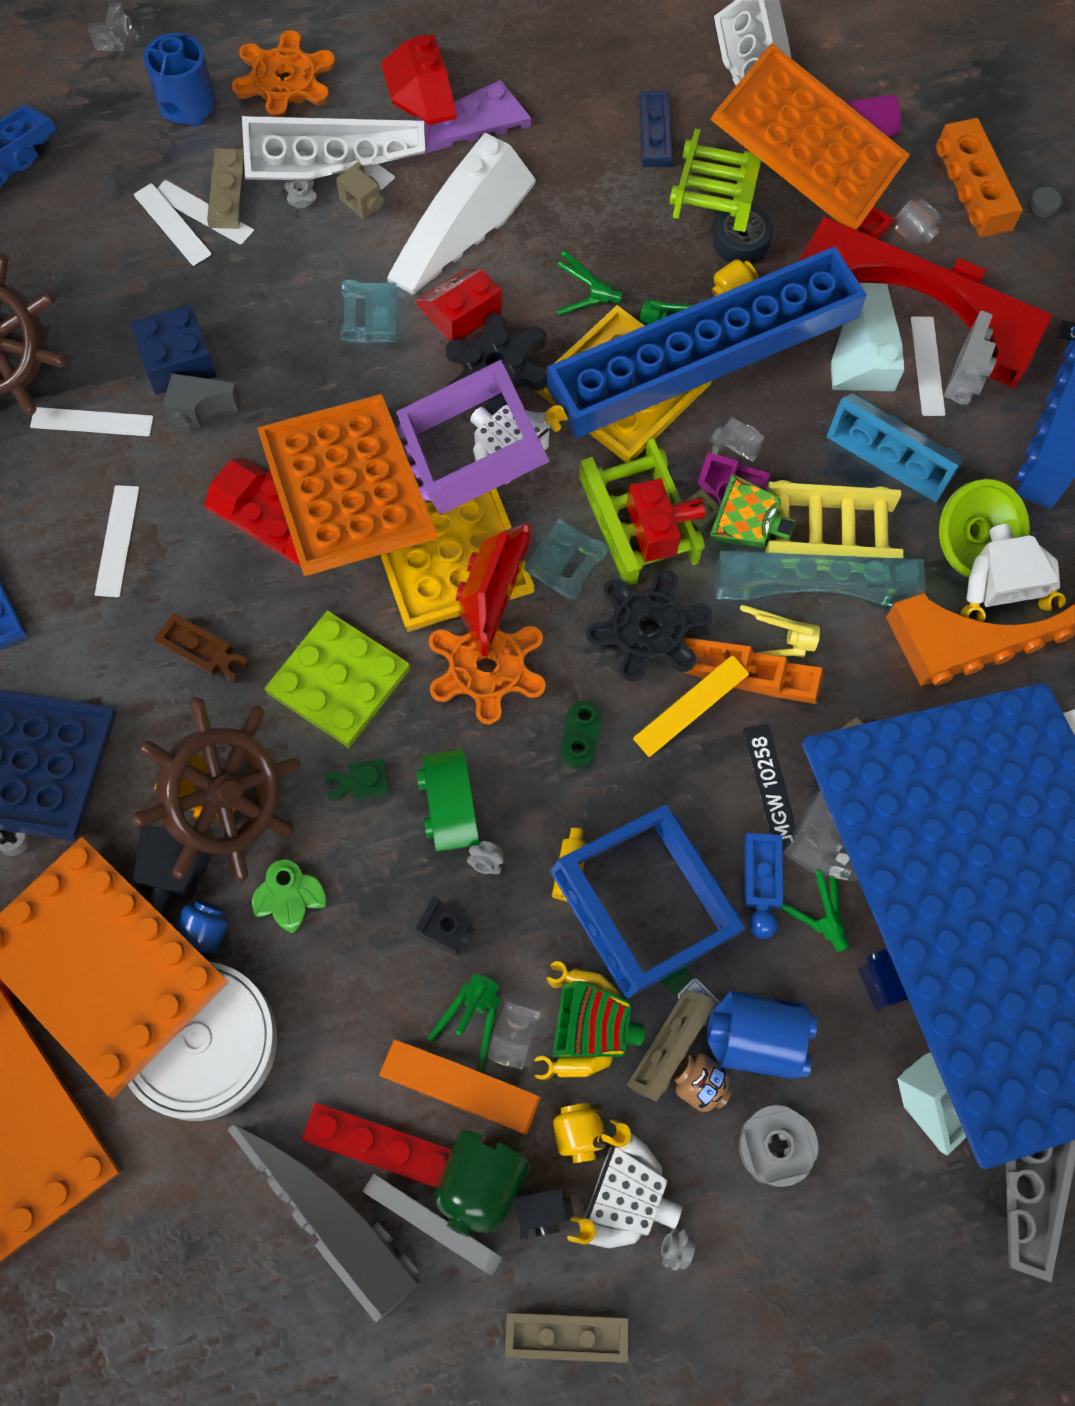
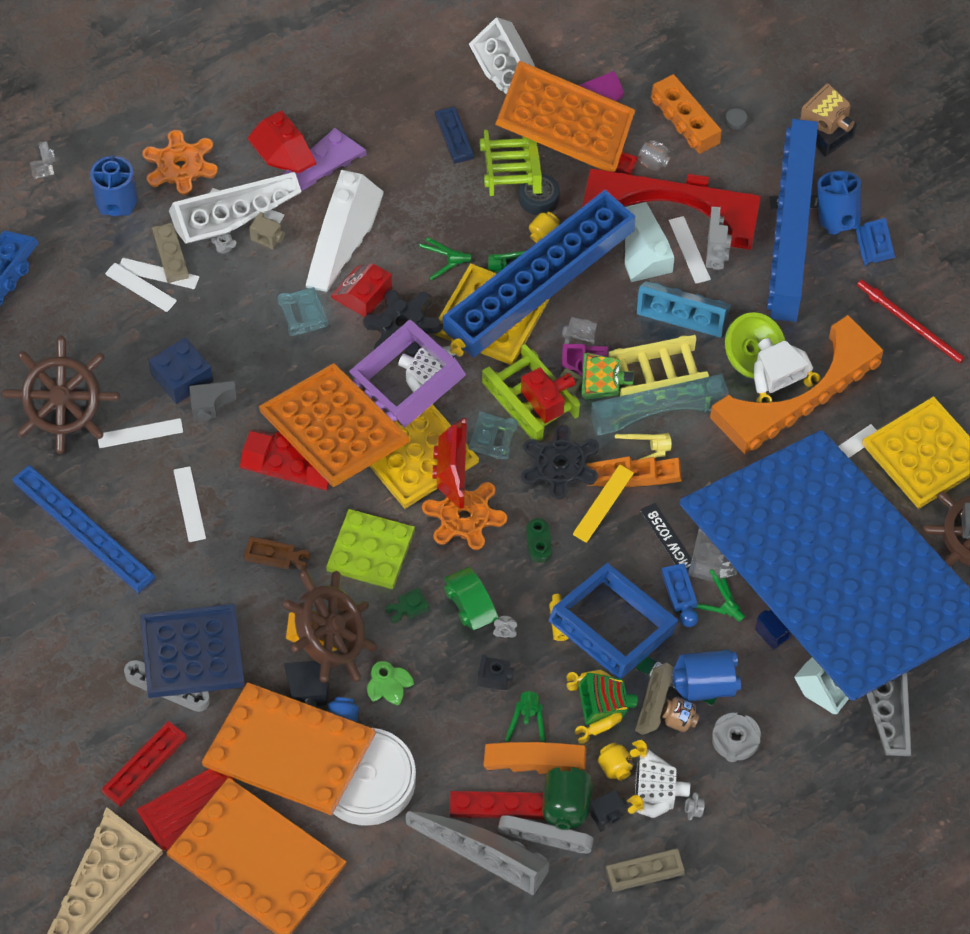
camera: 15 degrees left, 10 degrees down
clear bracket [487,1001,541,1070] -> none

